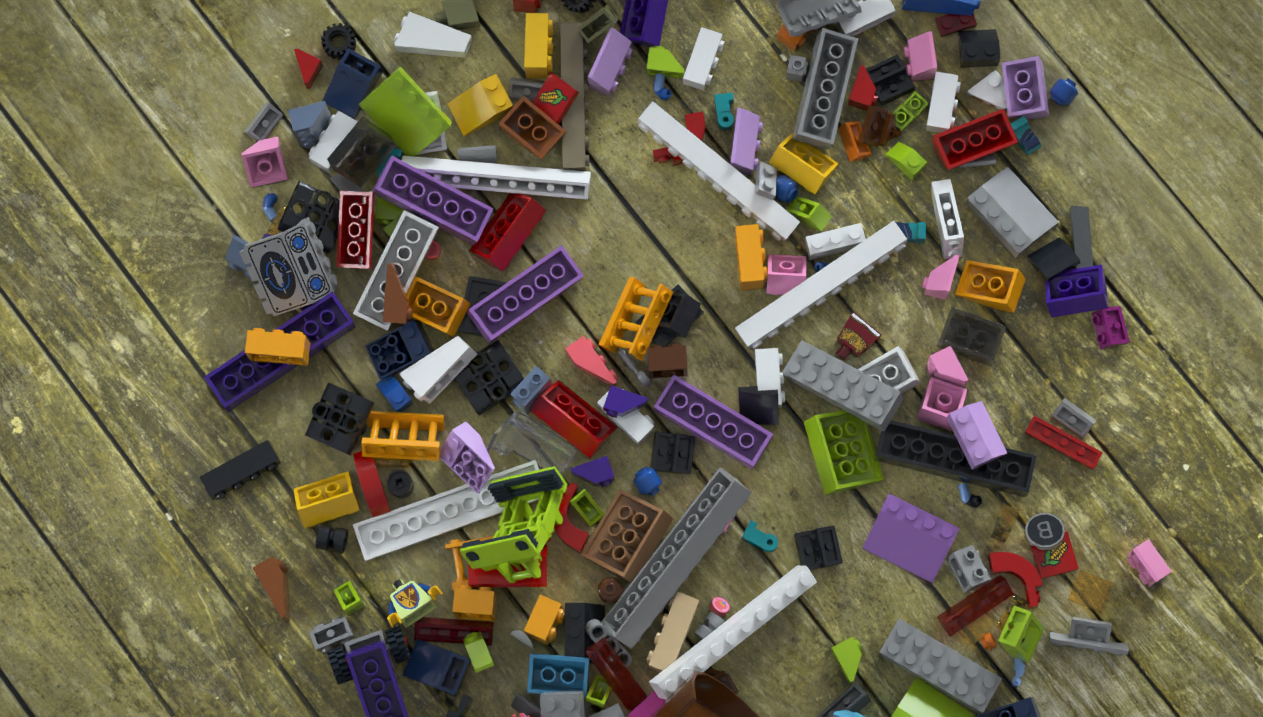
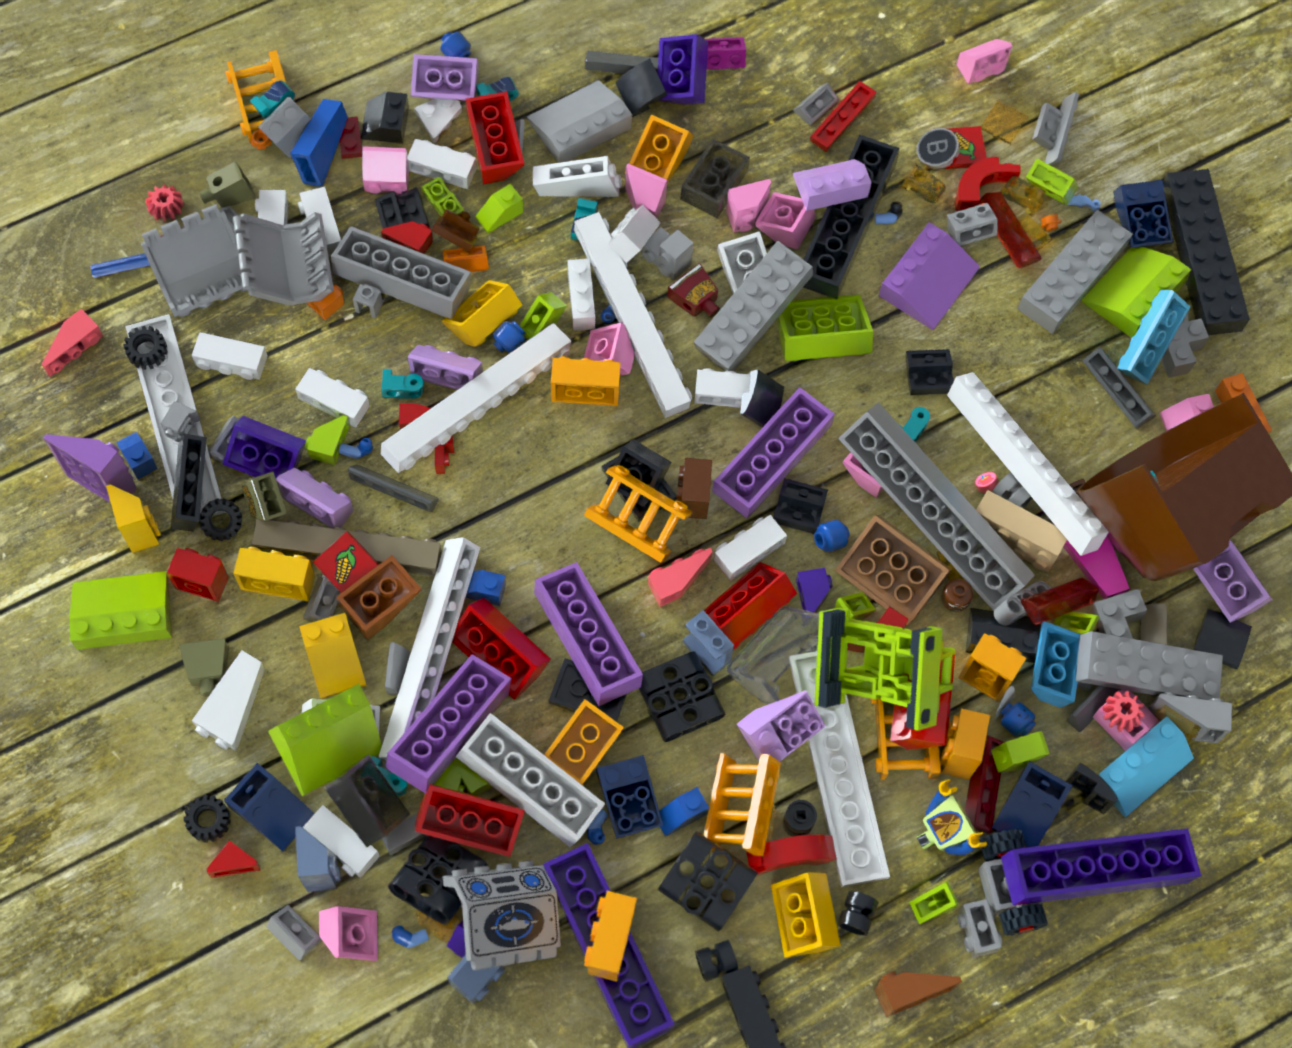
camera: 90 degrees left, 10 degrees down
dark orange slope [383,263,413,324] -> none
white slope [399,336,477,404] -> none
dark purple slope [603,386,648,418] -> none
light grey piece [618,349,651,388] -> none
light grey plate [755,161,777,200] -> none
lime slope [831,636,863,684] -> none
none -> dark grey slope [348,465,439,512]
none -> blue slope [465,570,506,606]
none -> arm [587,809,609,845]
none -> white brick [608,204,660,263]
none -> light grey brick [642,227,694,280]
none -> black wheel [695,940,739,982]
none -> blue head [1000,702,1036,737]

